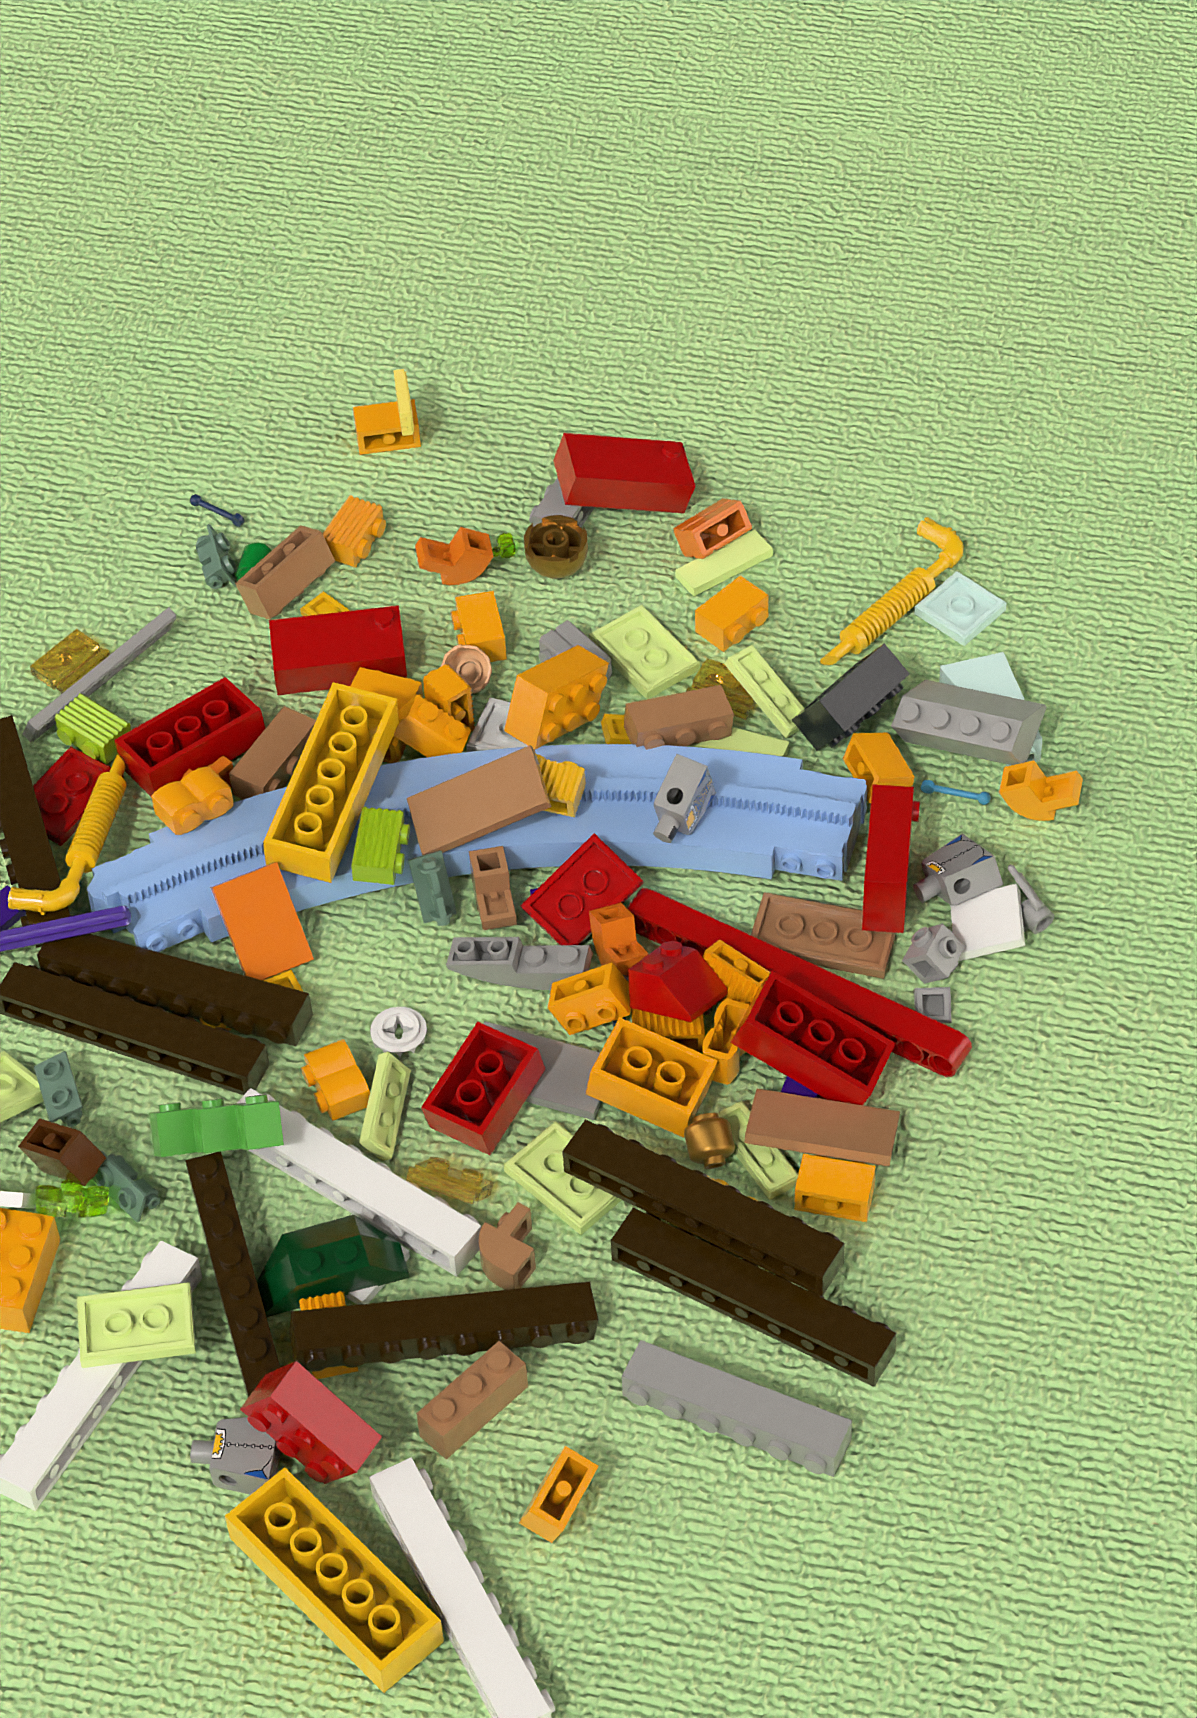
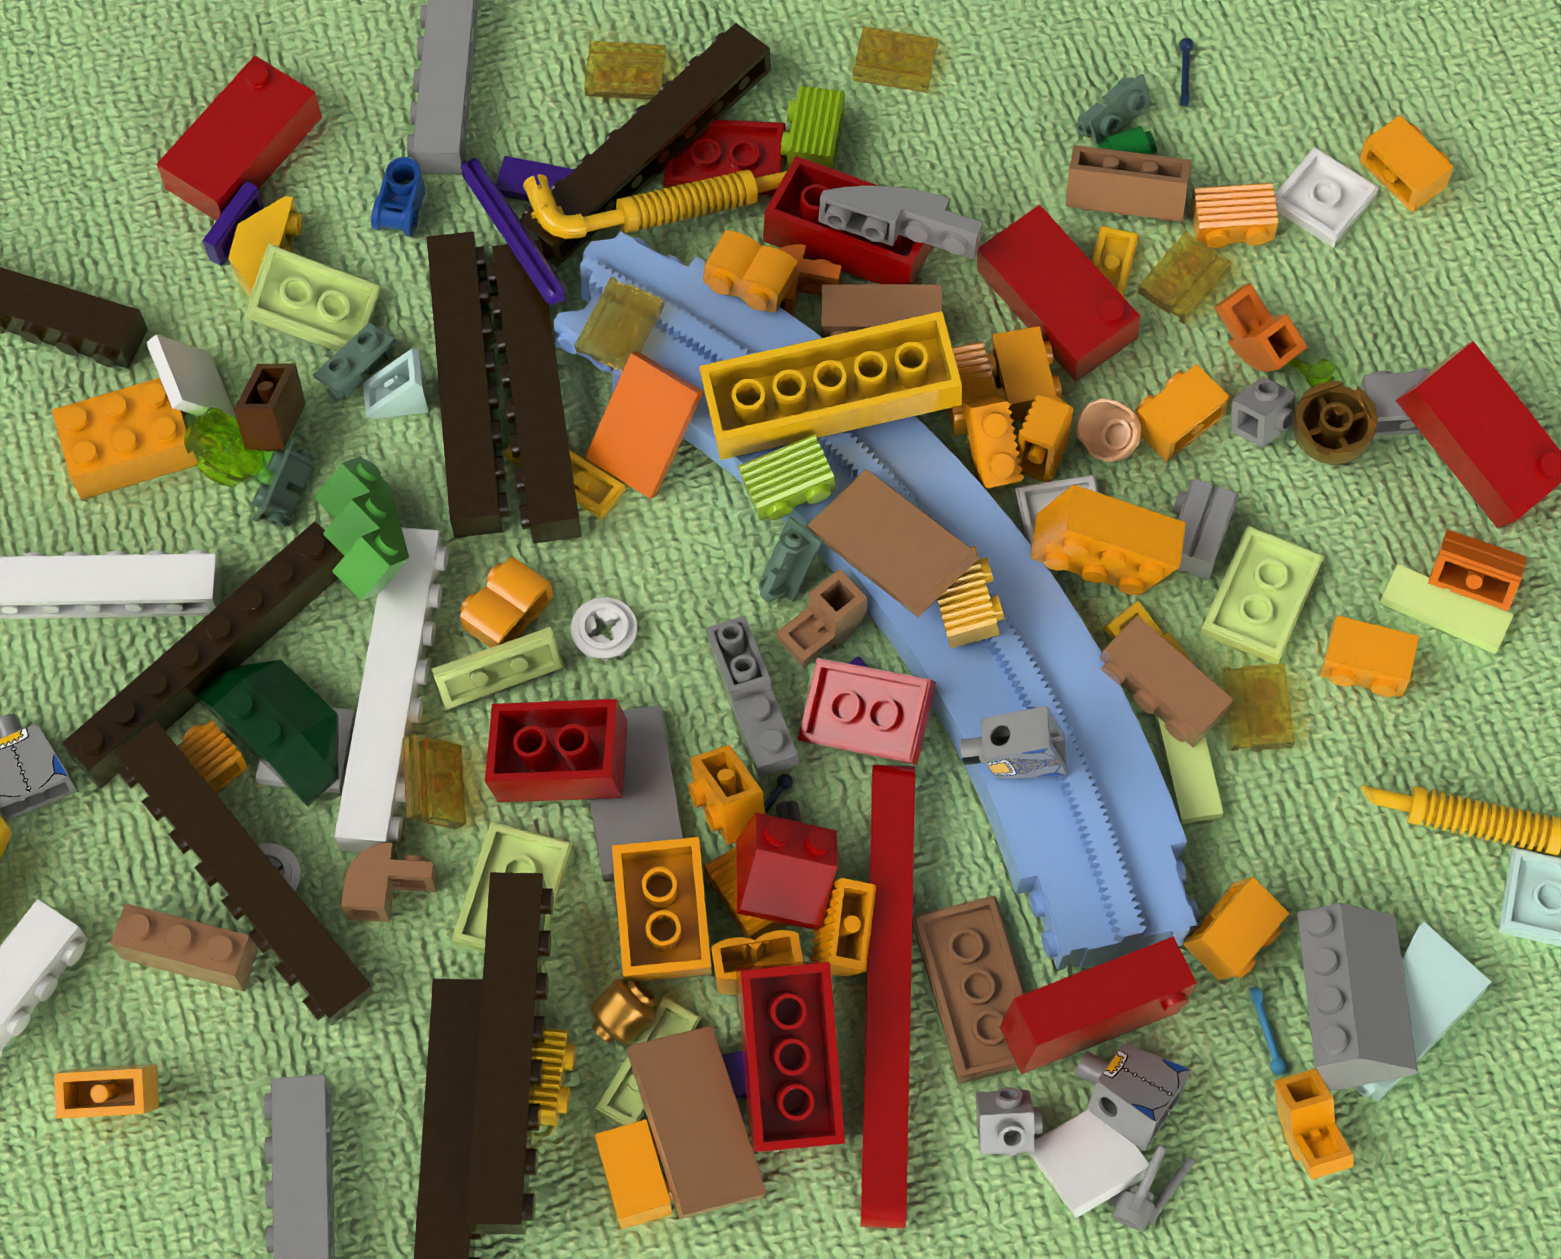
camera: 60 degrees right, 15 degrees up
light grey tile [23,607,176,742] -> none
yellowish green tile [77,1282,196,1368] -> none
brick [240,1361,382,1484] -> none
light yellow tile [393,369,414,436] -> none
orange brick [589,903,649,975] -> none
yellowish green tile [724,645,804,738] -> none
black brick [792,643,910,751] -> none
light grey slope [913,987,952,1023] -> none
none -> light aqua slope [363,348,429,419]
none -> clear yellow plate [574,277,665,372]
none -> light grey slope [818,186,983,259]
none -> clear yellow plate [1137,231,1232,324]
none -> light grey brick [1231,376,1295,448]
none -> white tile [1274,147,1380,248]

